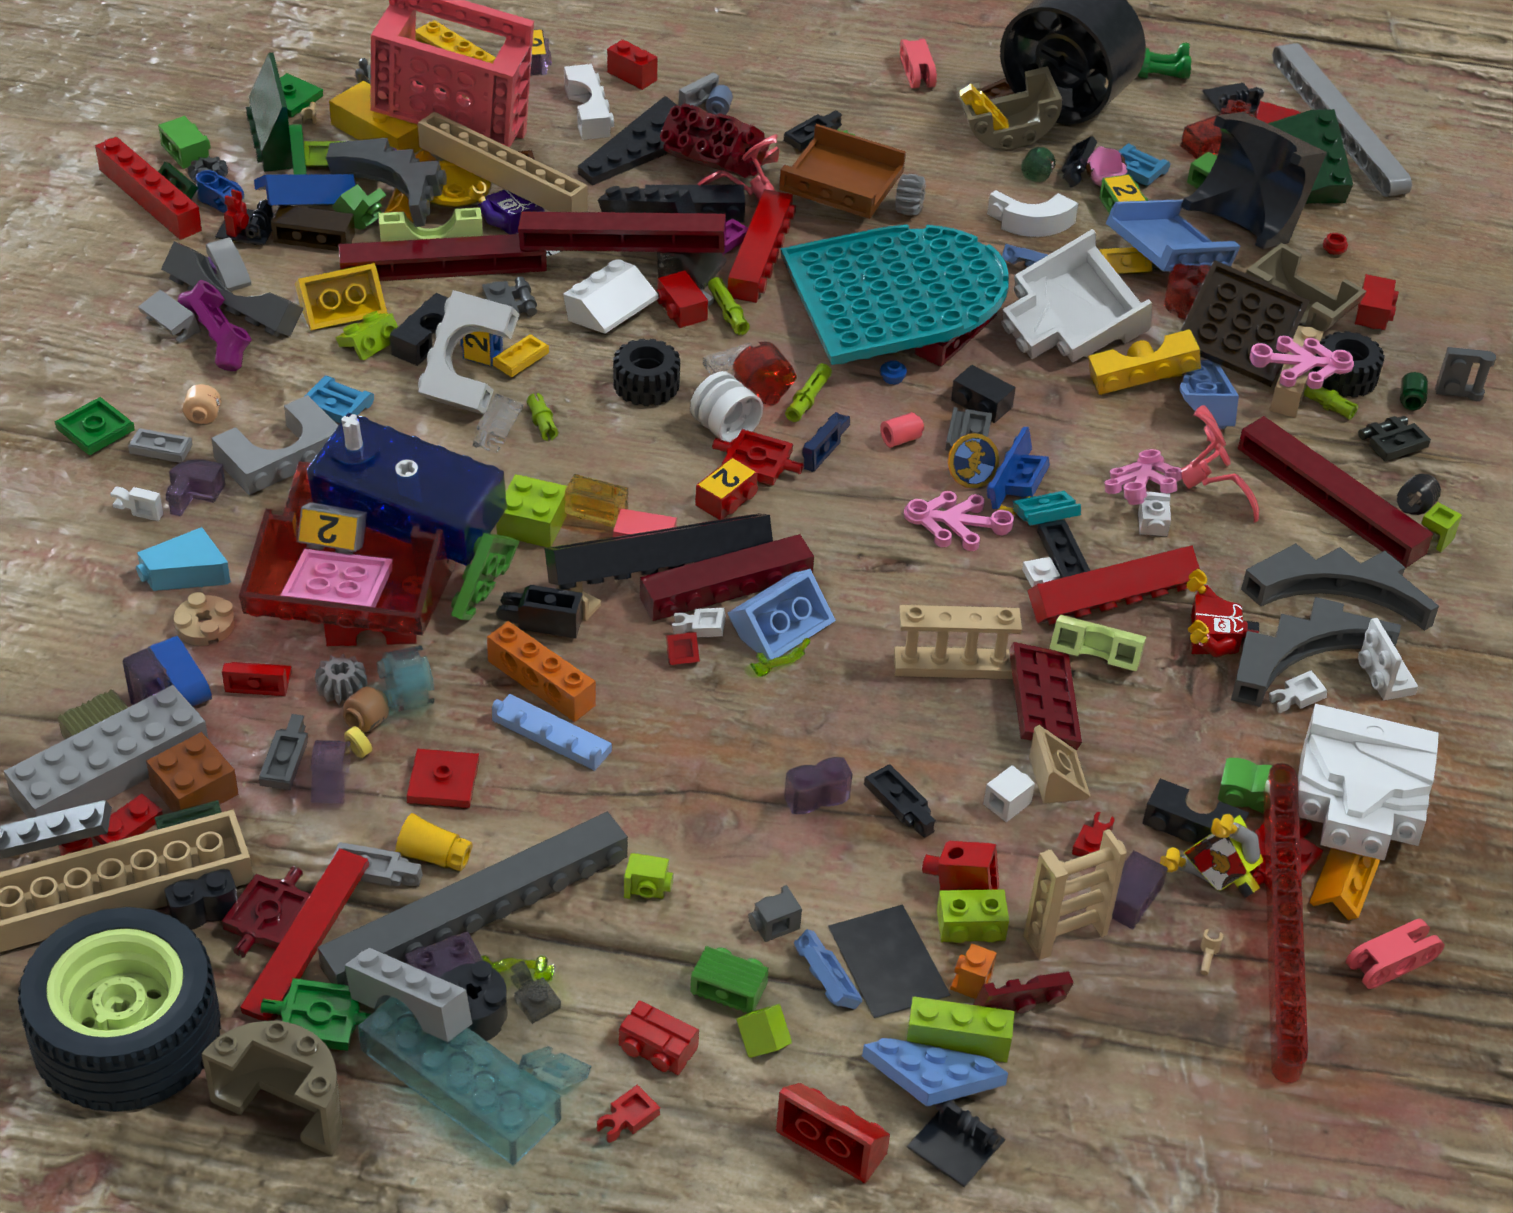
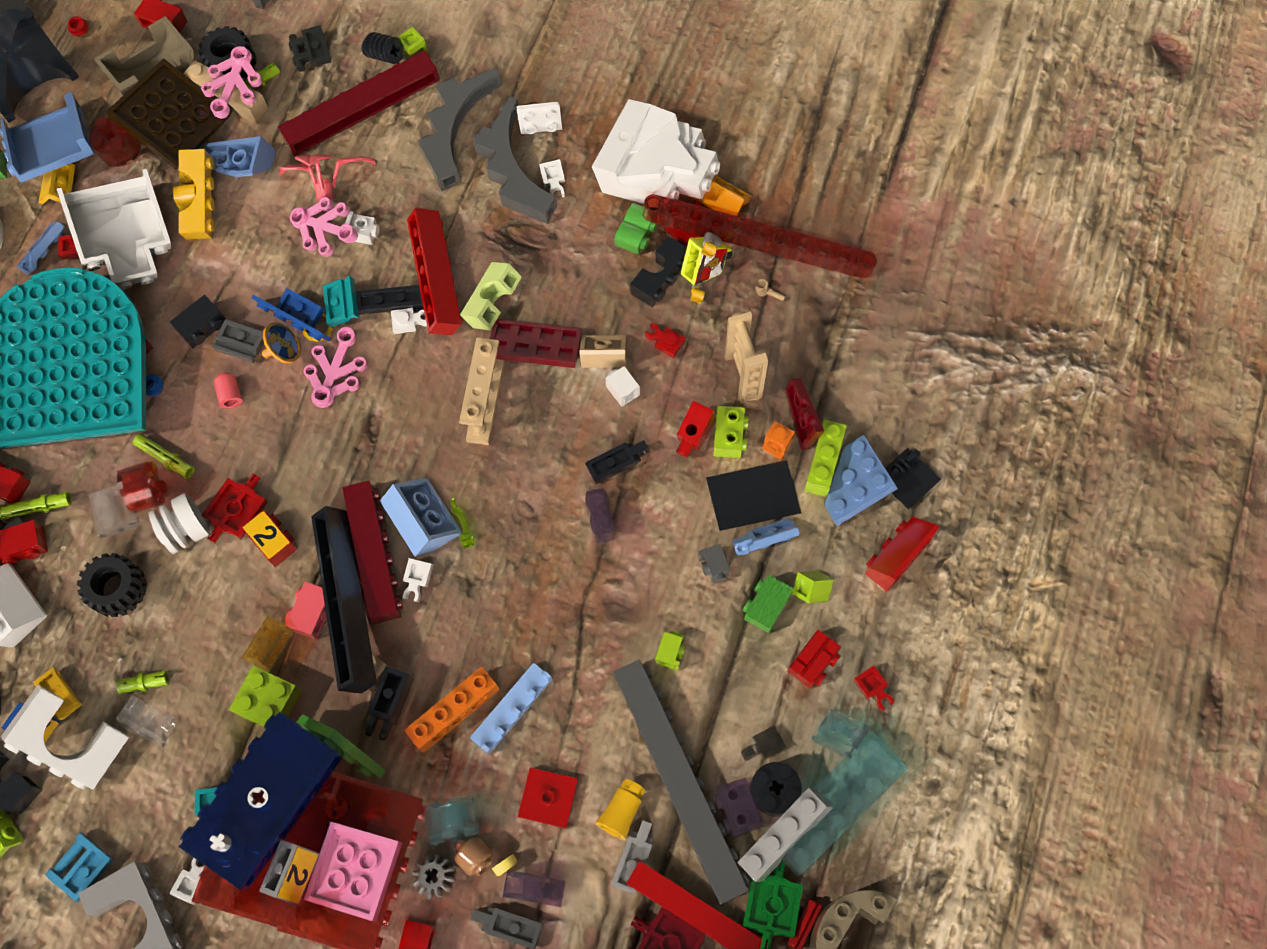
camera: 75 degrees left, 25 degrees up
clear neon green piece [480,955,555,982] -> none
red plate [665,632,700,665] -> none
dark blue hinge [802,412,850,472] -> none
clear purple brick [1112,850,1168,929] -> none
red torso [1187,569,1259,658] -> none
coral piece [1346,919,1445,989] -> none
dark green brick [1400,372,1428,411] -> none

